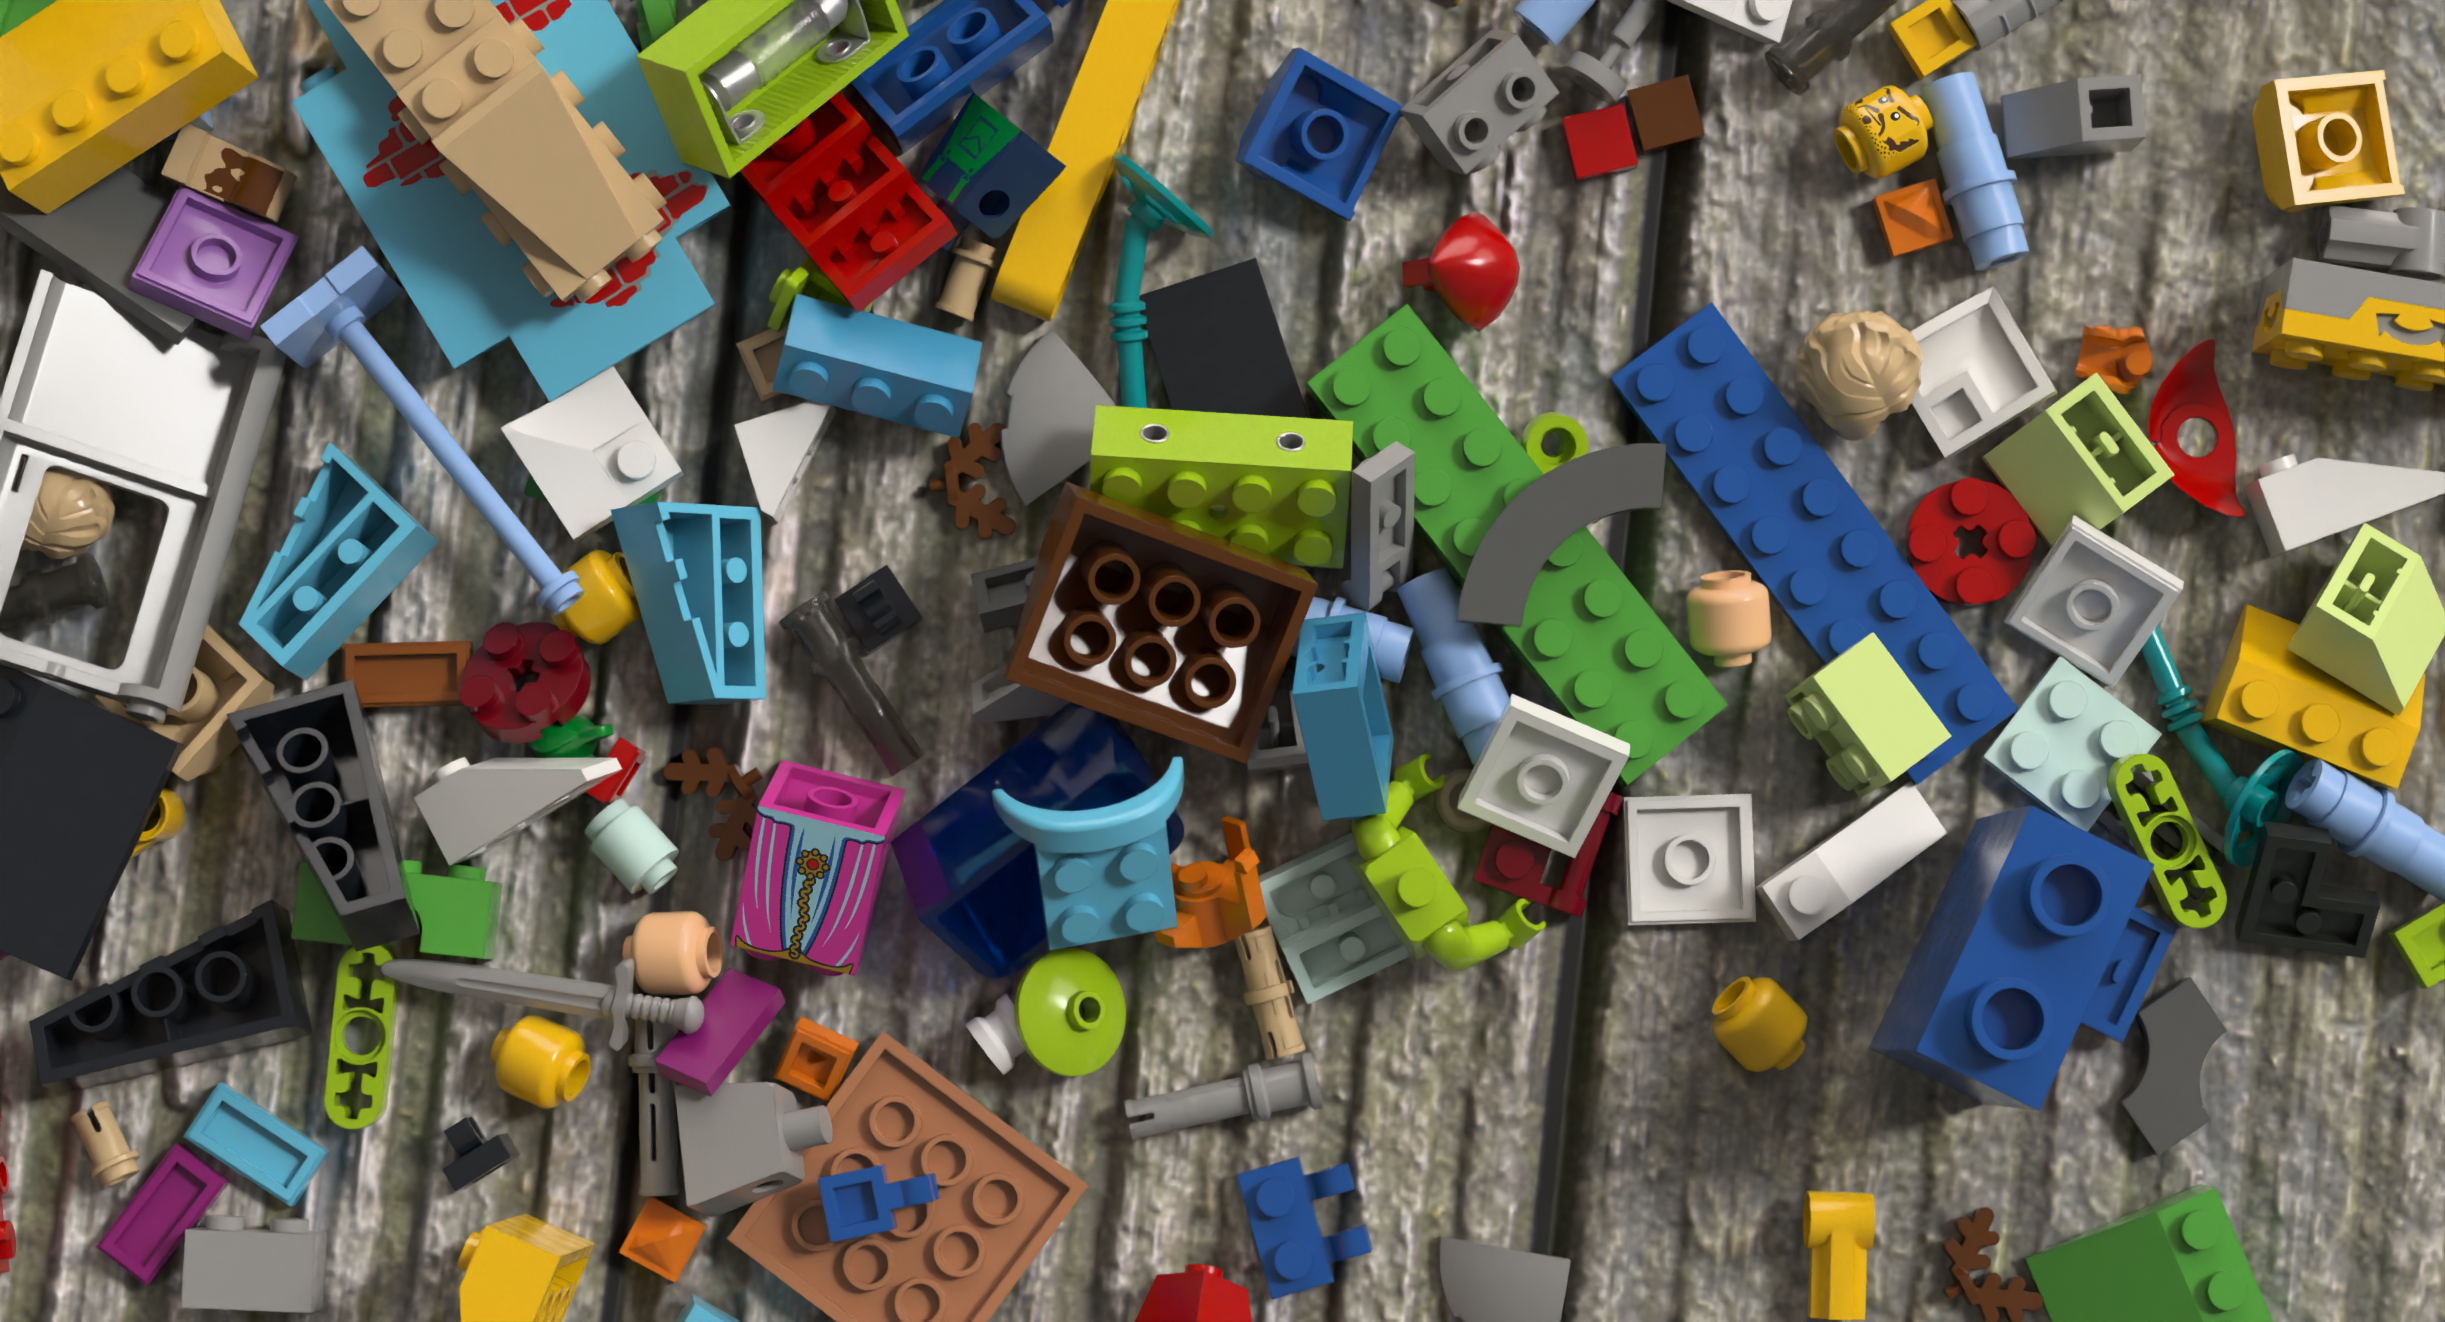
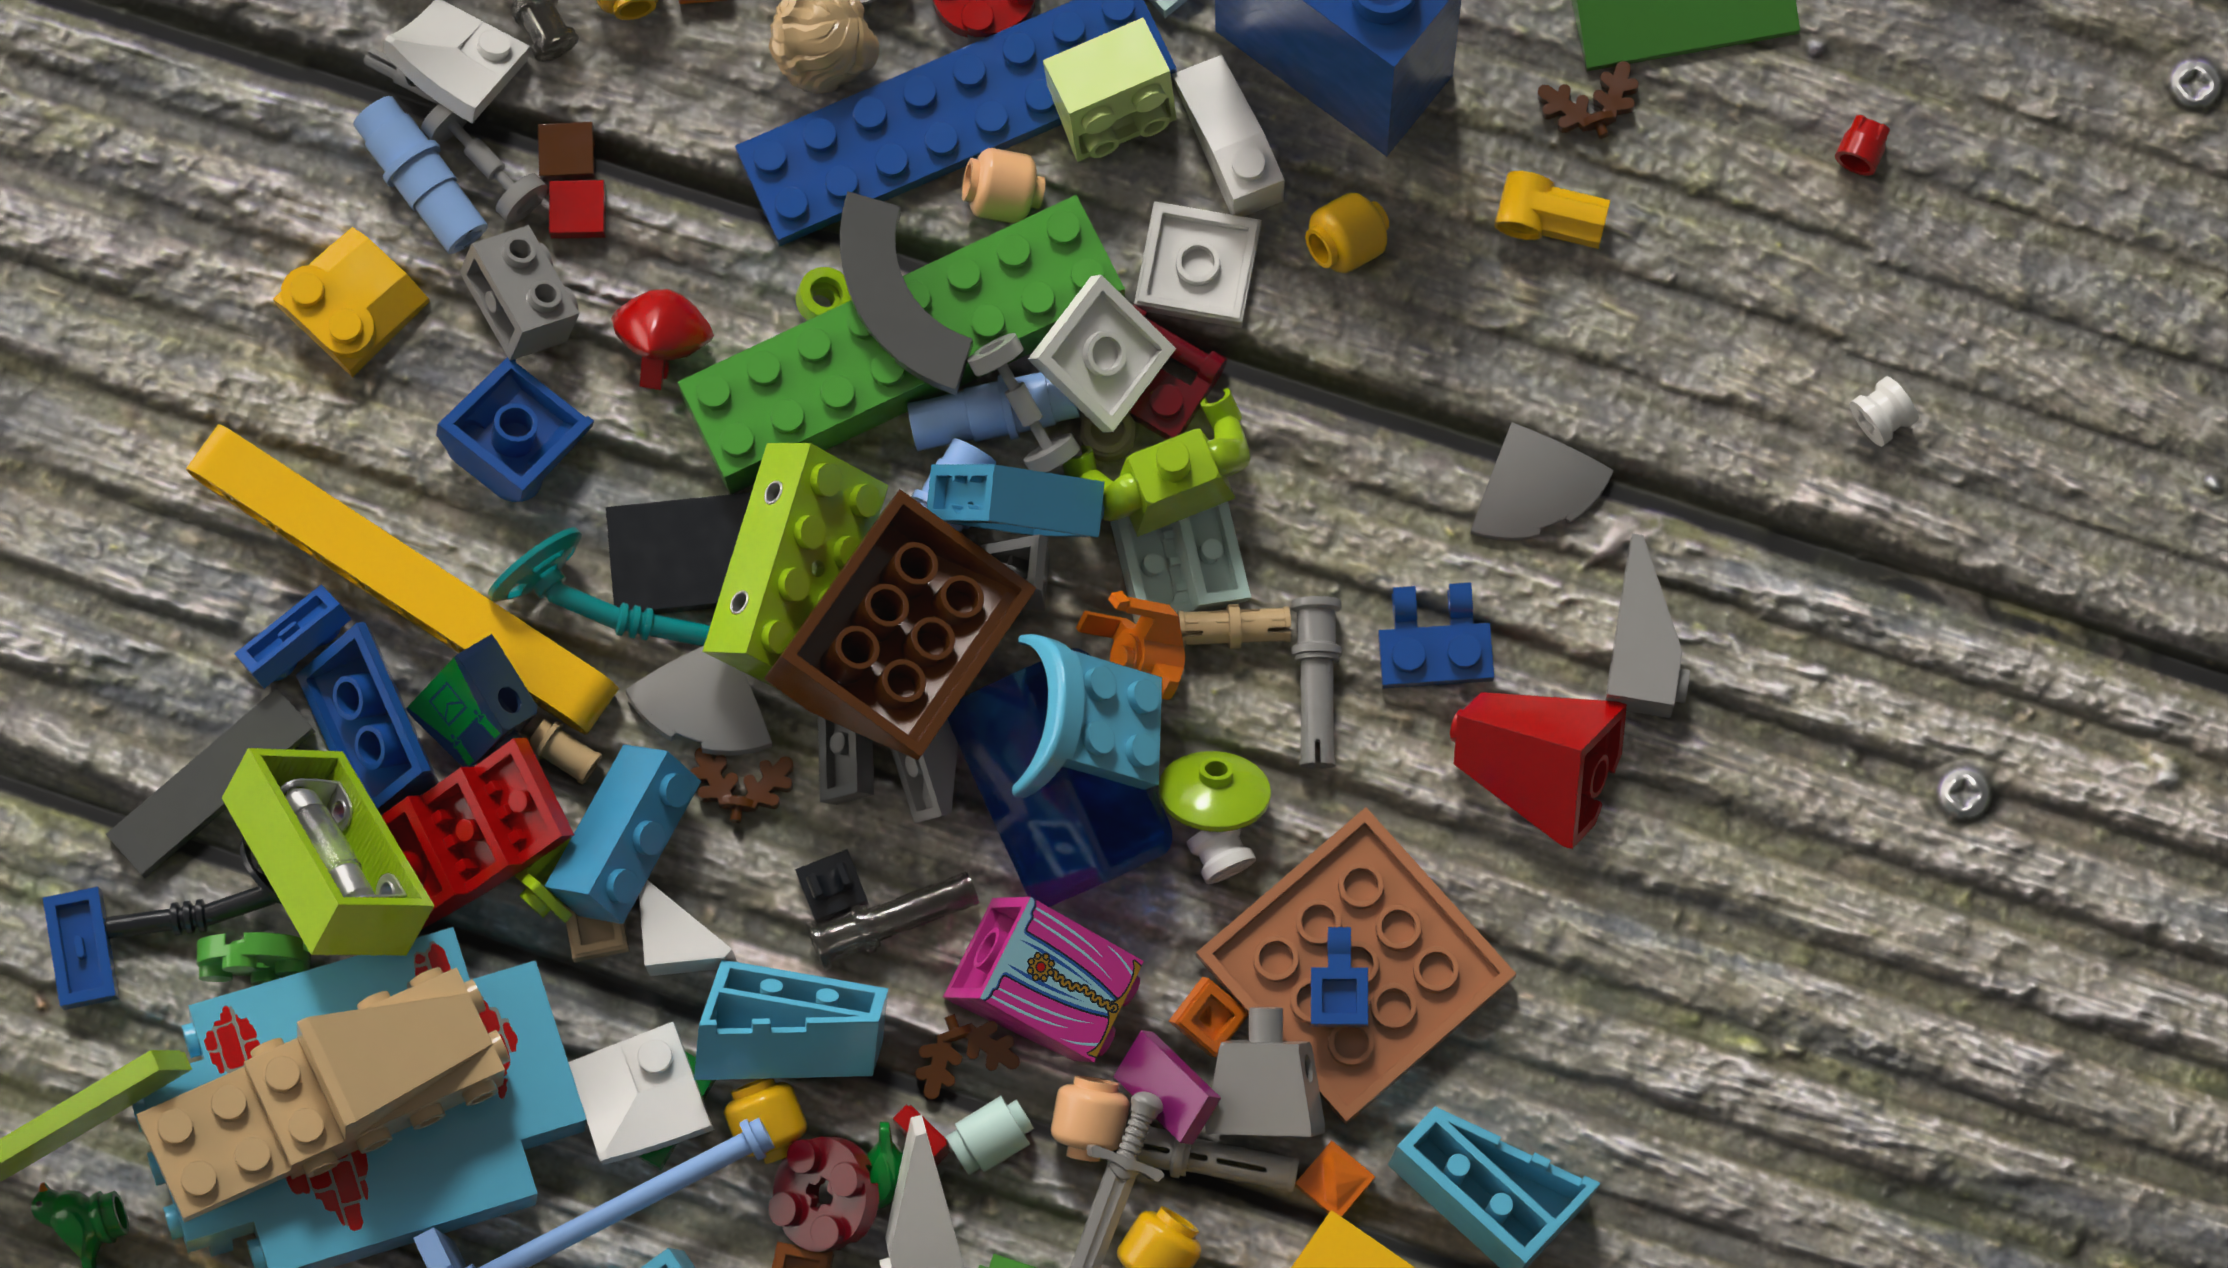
camera: 70 degrees left, 10 degrees down
light grey plate [1342,441,1415,612] -> none
none -> light grey wheel [967,333,1080,472]

